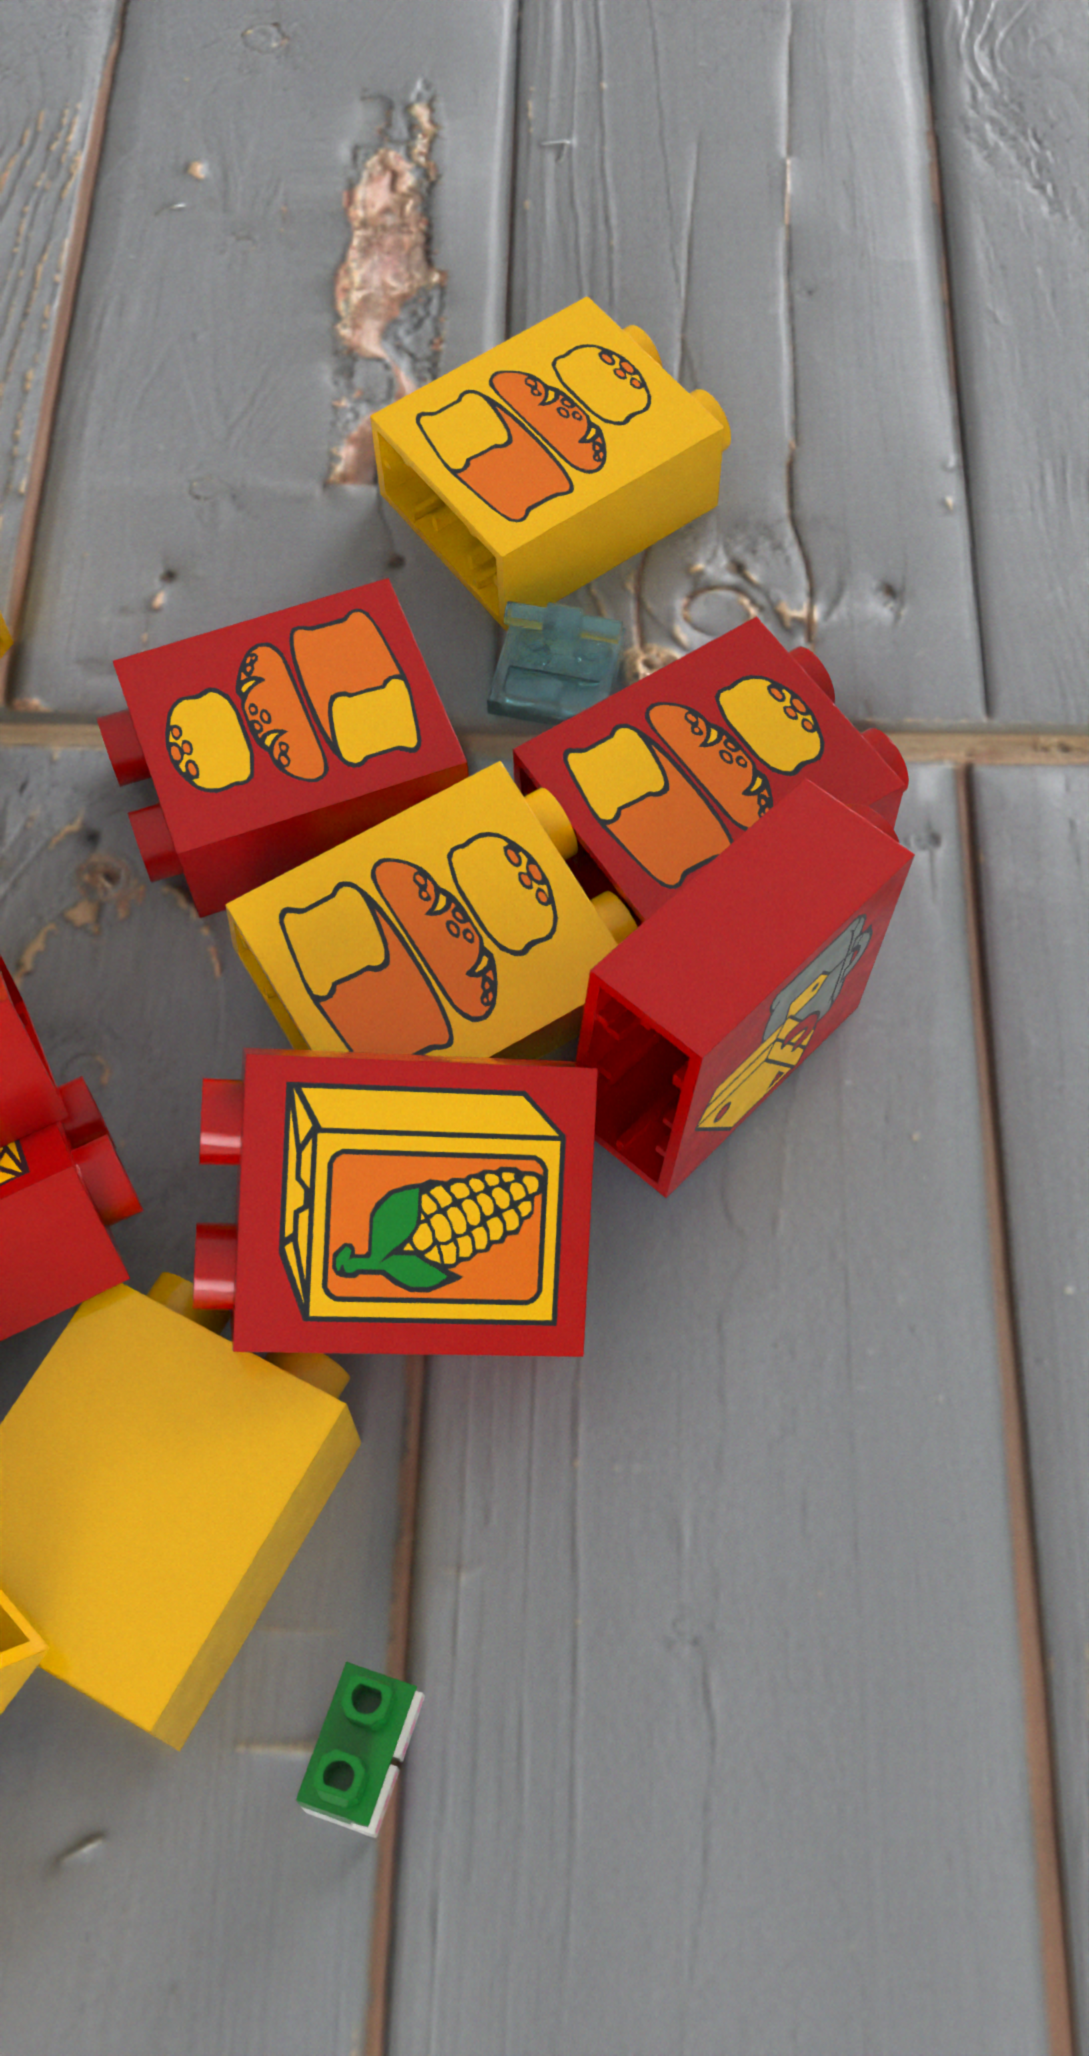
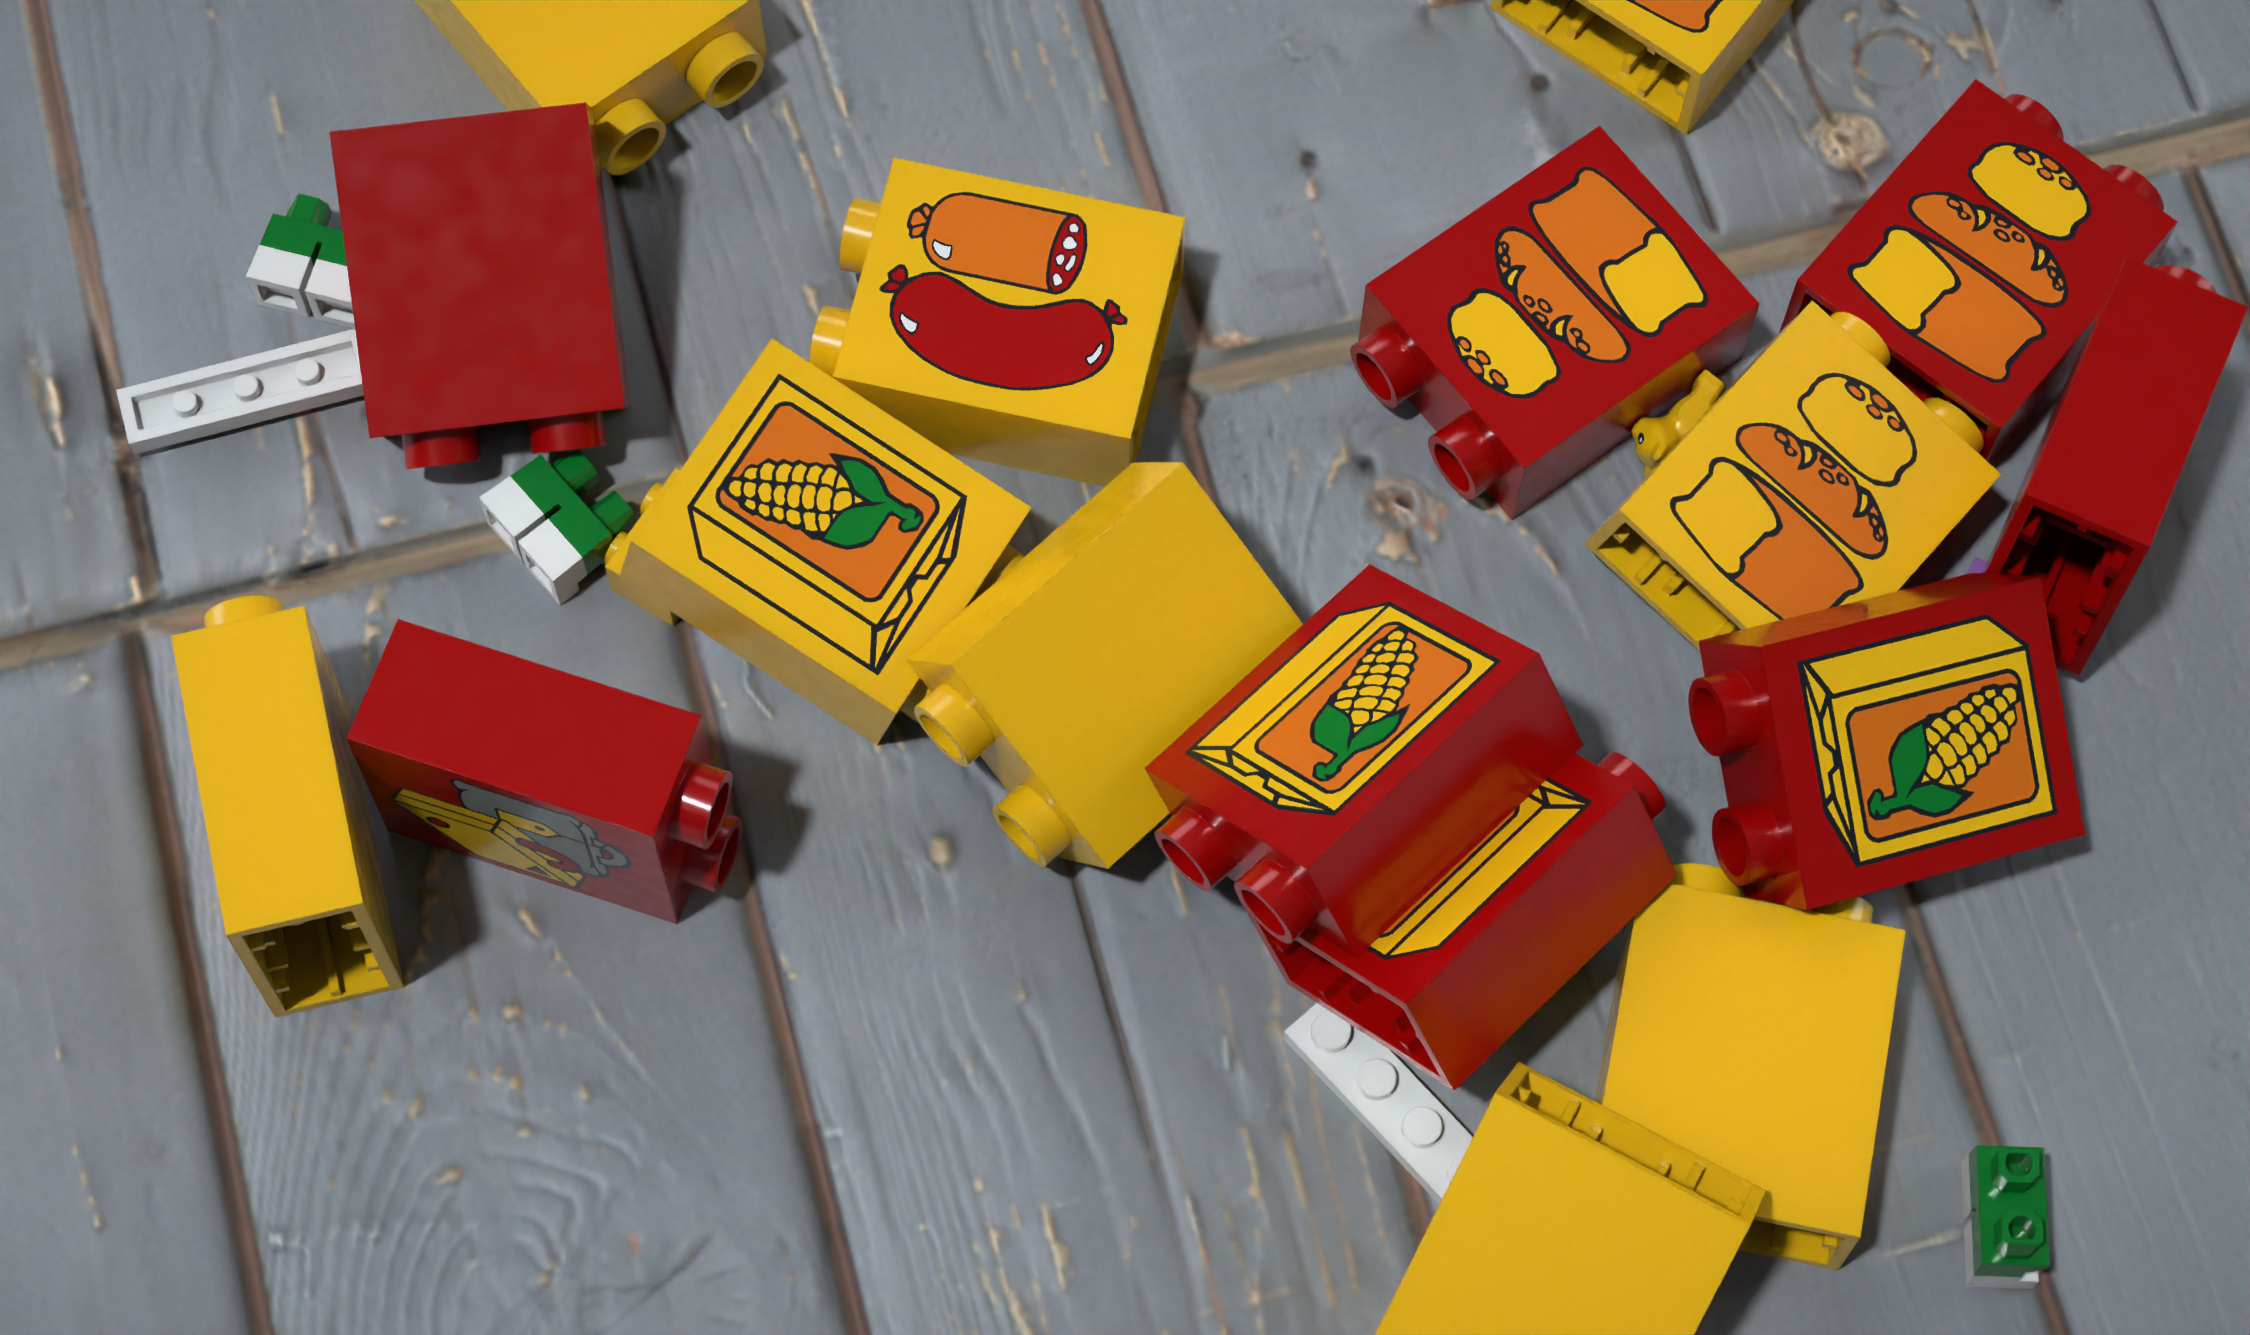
camera: 20 degrees left, 5 degrees up
clear light blue plate [487,601,626,726] -> none

